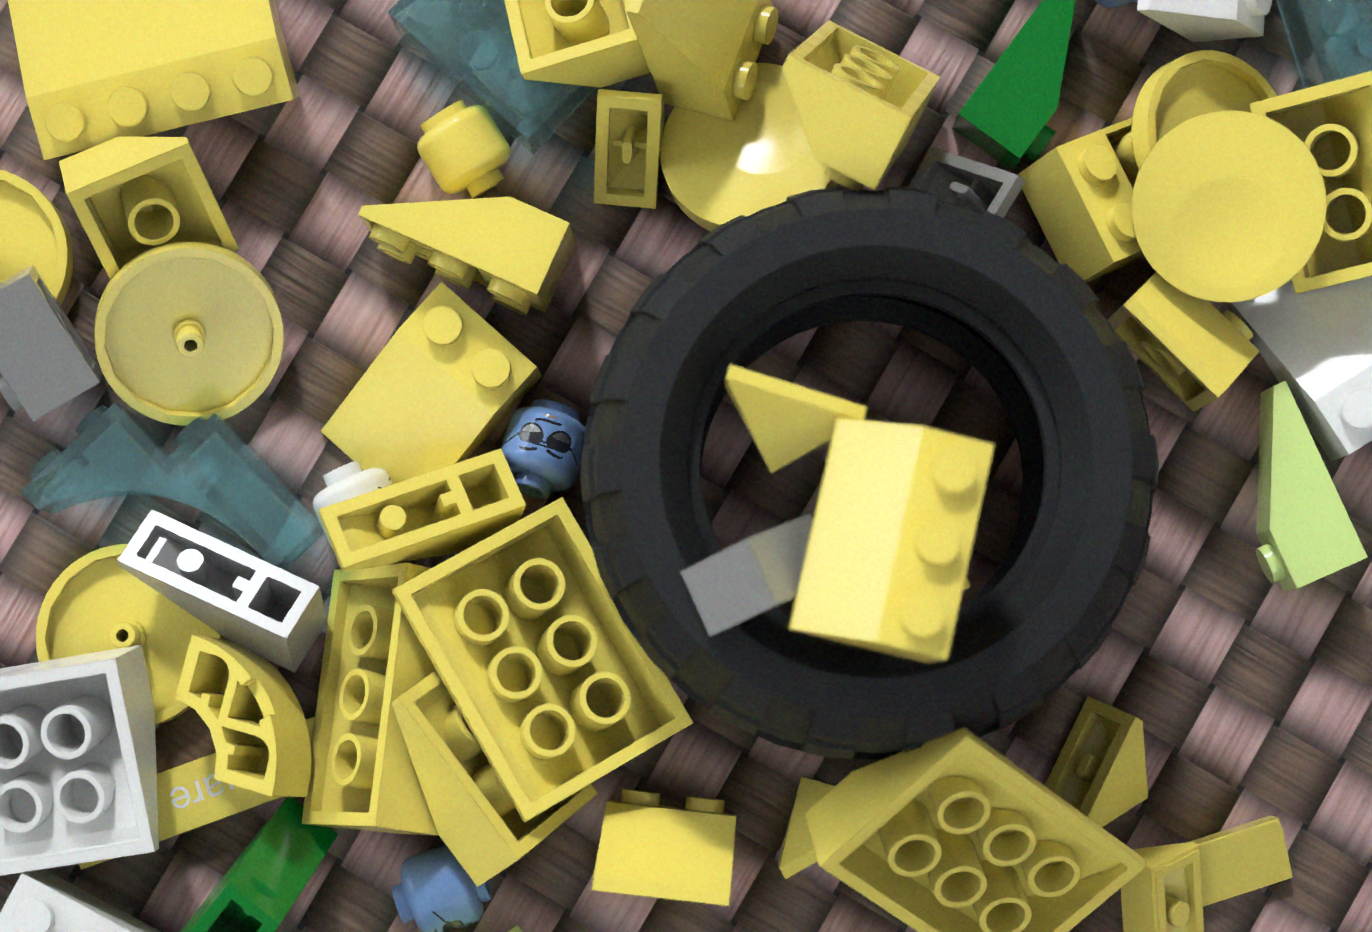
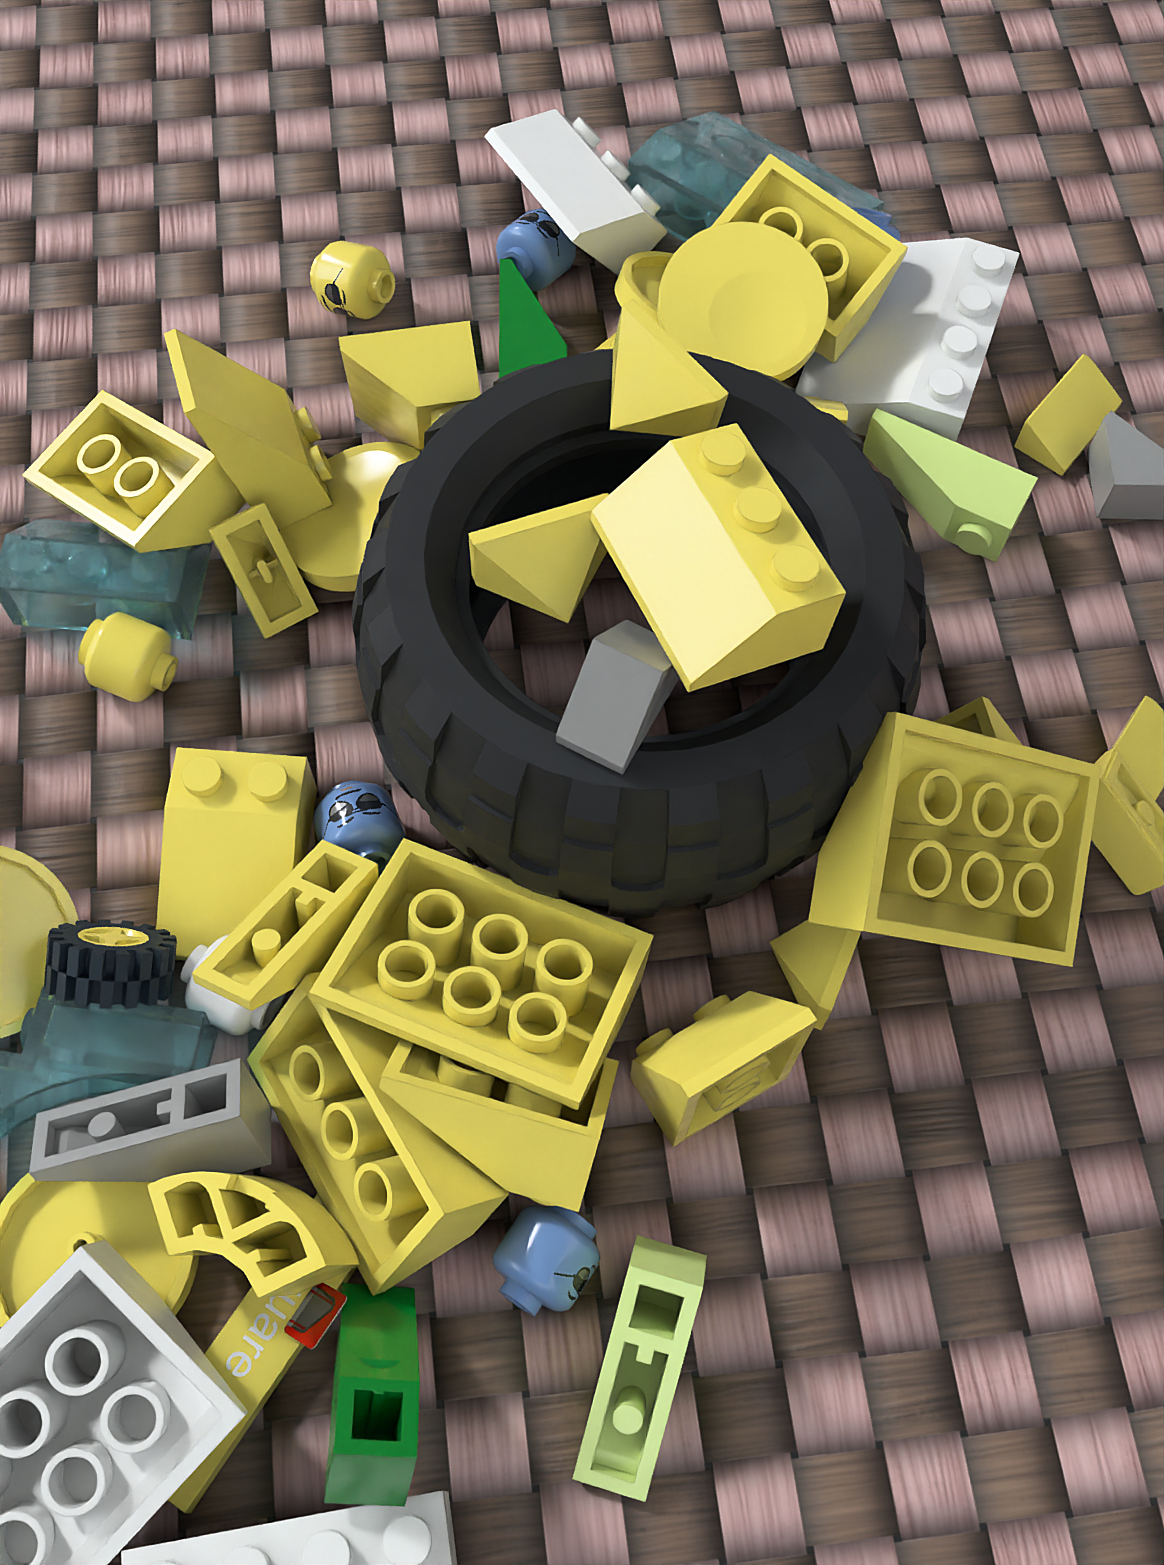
camera: 45 degrees left, 20 degrees down
light yellow slope [358,196,576,315] -> none
none -> black wheel [44,919,177,1009]
none -> sticker [284,1282,347,1349]
none -> light yellow slope [610,299,729,437]

